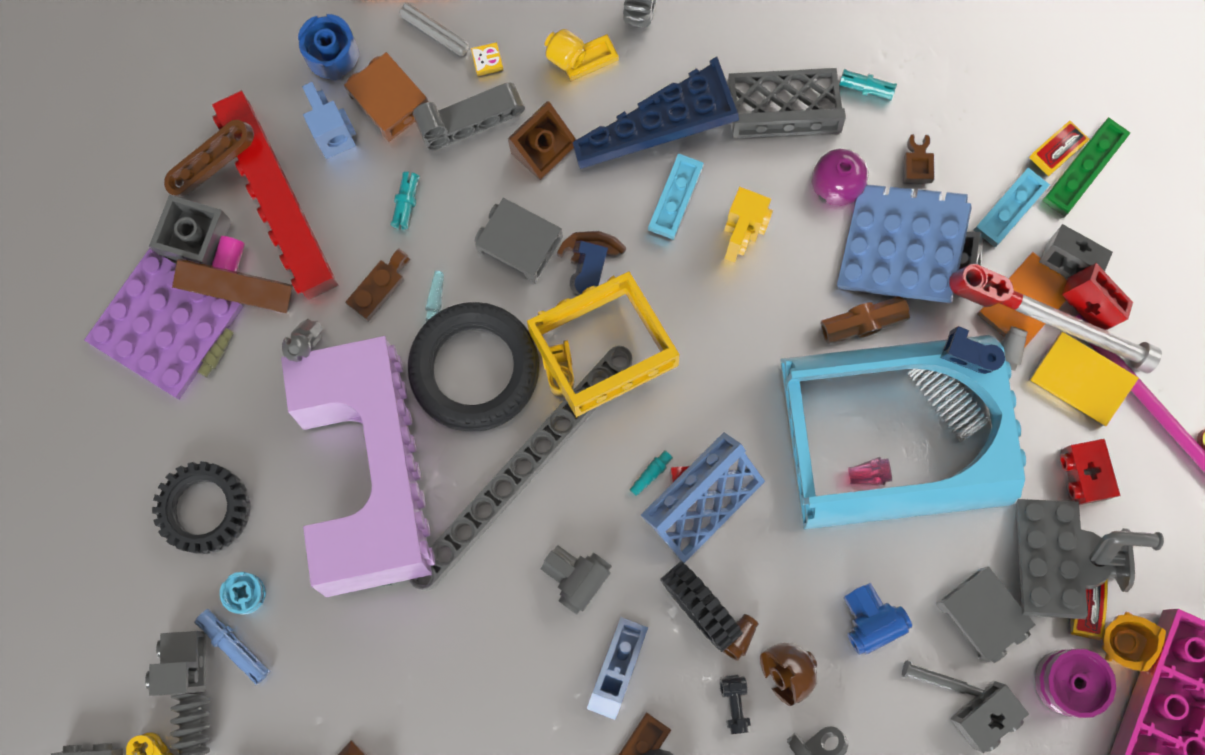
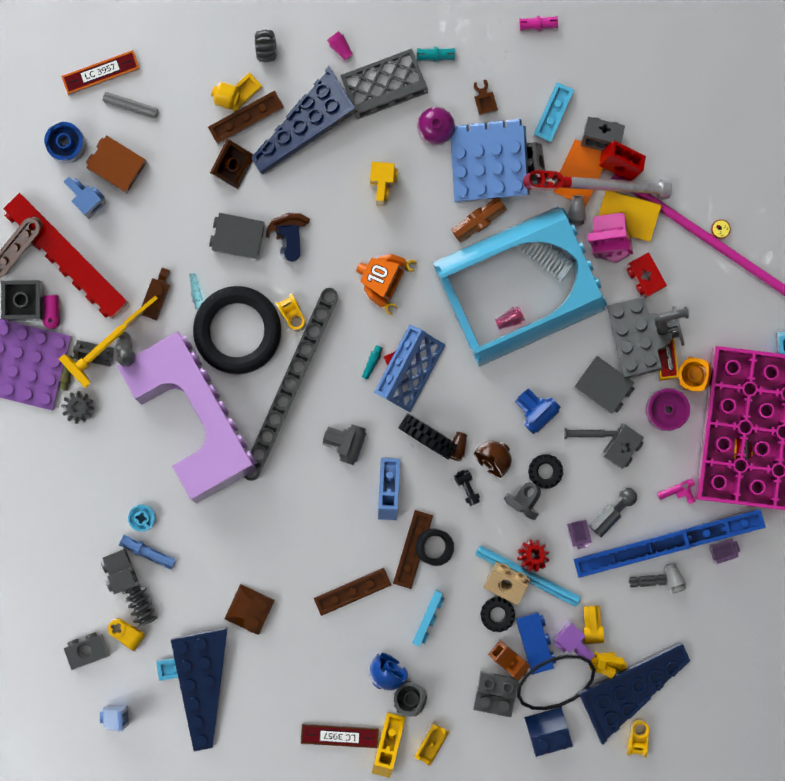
camera: 20 degrees left, 10 degrees up
black tyre [152,461,250,554] -> none
reddish brown tile [172,259,293,314] -> none
teal pin [390,172,420,230] -> none
dark grey beam [413,82,525,151] -> none
tile [471,42,504,77] -> none
yellow window [527,271,680,417] -> none
medium azure plate [648,153,704,240] -> none
dark blue leg [940,326,1005,374] -> none
slope [1029,121,1090,176] -> none
green tile [1042,117,1131,217] -> none
none -> yellow piece [59,296,158,388]
none -> dark grey gear [61,391,94,424]
none -> dark grey hinge [73,340,114,366]
none -> reddish brown plate [208,90,284,145]
none -> dark pink cone [327,31,353,60]
none -> orange torso [356,254,417,315]
none -> dark pink pin [519,16,558,31]
none -> black tyre [528,454,563,489]
none -> dark pink piece [588,213,633,263]

